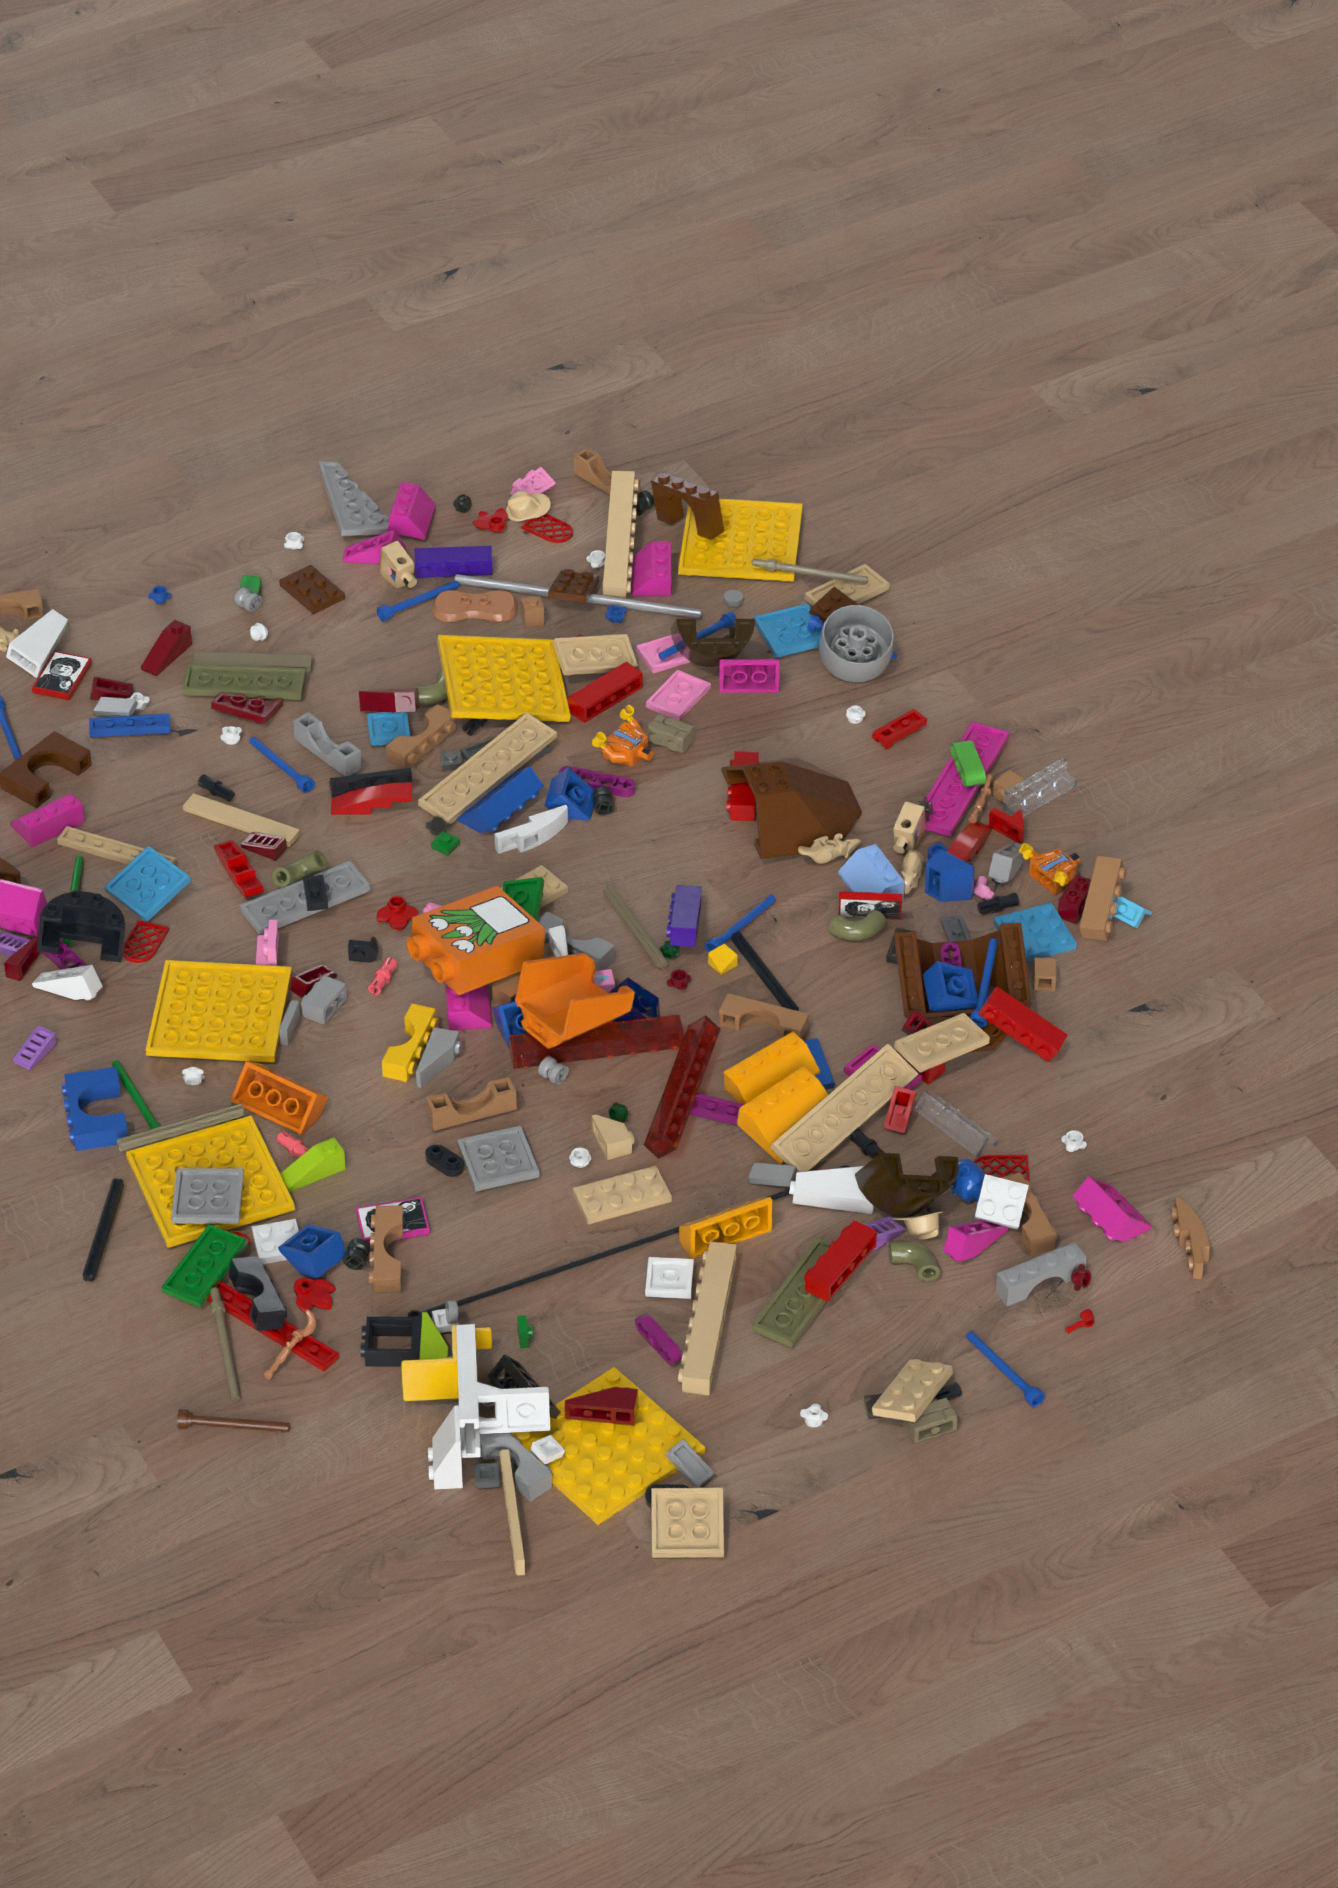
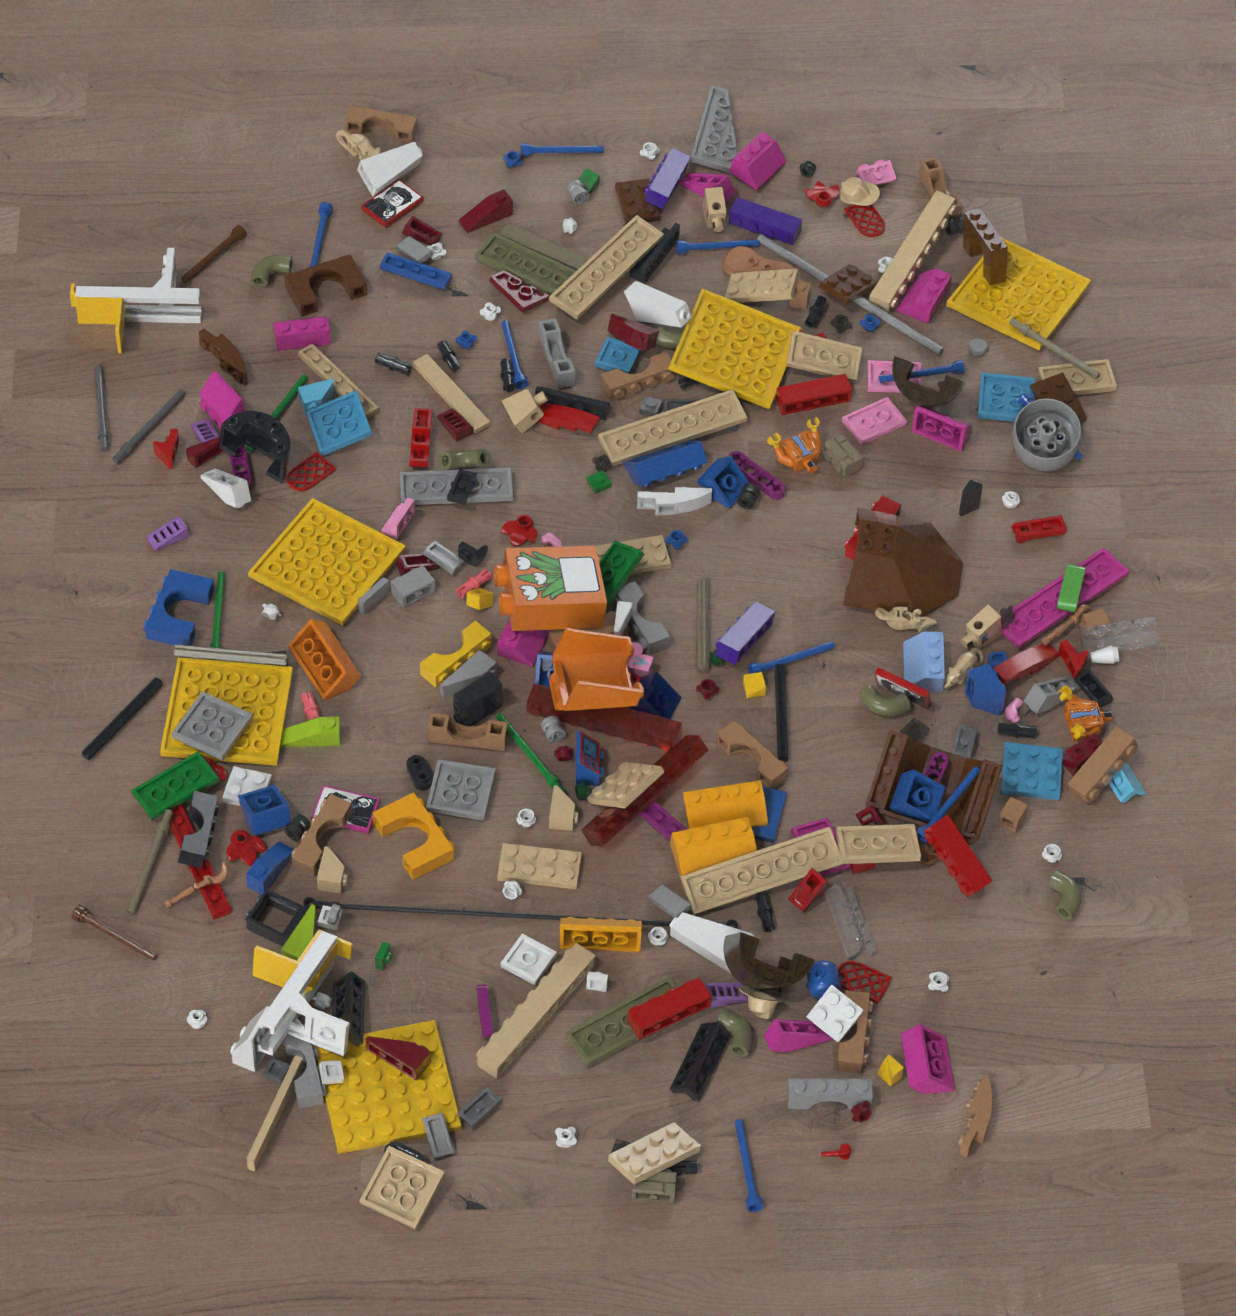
camera: 25 degrees right, 10 degrees up
none -> white plate [187,1010,207,1029]
none -> blue slope [246,842,294,895]
none -> medium azure slope [298,379,335,415]
none -> tan slope [317,847,348,894]
none -> light orange arch [372,792,455,880]
none -> black pin [374,352,412,375]
none -> light grey tile [423,541,464,574]
none -> black window [453,671,502,727]
none -> blue plate [455,331,477,349]
none -> flat silver plate [457,1086,502,1129]
none -> yellow slope [466,588,493,610]
none -> green bar [496,713,567,795]
none -> black pin [500,358,515,392]
none -> tan torso [502,389,548,434]
none -> white plate [503,881,522,899]
none -> blue piece [521,143,604,157]
none -> tan plate [549,215,664,320]
none -> dark red plate [554,746,574,761]
none -> blue slope [576,731,603,786]
none -> white plate [586,971,608,992]
none -> tan plate [587,762,664,808]
none -> white slope [624,281,692,327]
none -> black fence [630,222,680,283]
none -> brick [644,148,691,210]
none -> white plate [648,927,668,946]
none -> blue plate [666,530,688,549]
none -> black fence [670,1022,731,1101]
none -> tan plate [725,268,800,303]
none -> black axle [805,295,826,328]
none -> clear smoke plate [830,314,852,332]
none -> yellow slope [877,1055,903,1087]
none -> black slope [959,480,983,516]
none -> white plate [1042,844,1062,863]
none -> olive cylinder [1048,869,1081,920]
none -> black slope [1074,668,1113,706]
none -> white cone [1090,645,1119,664]

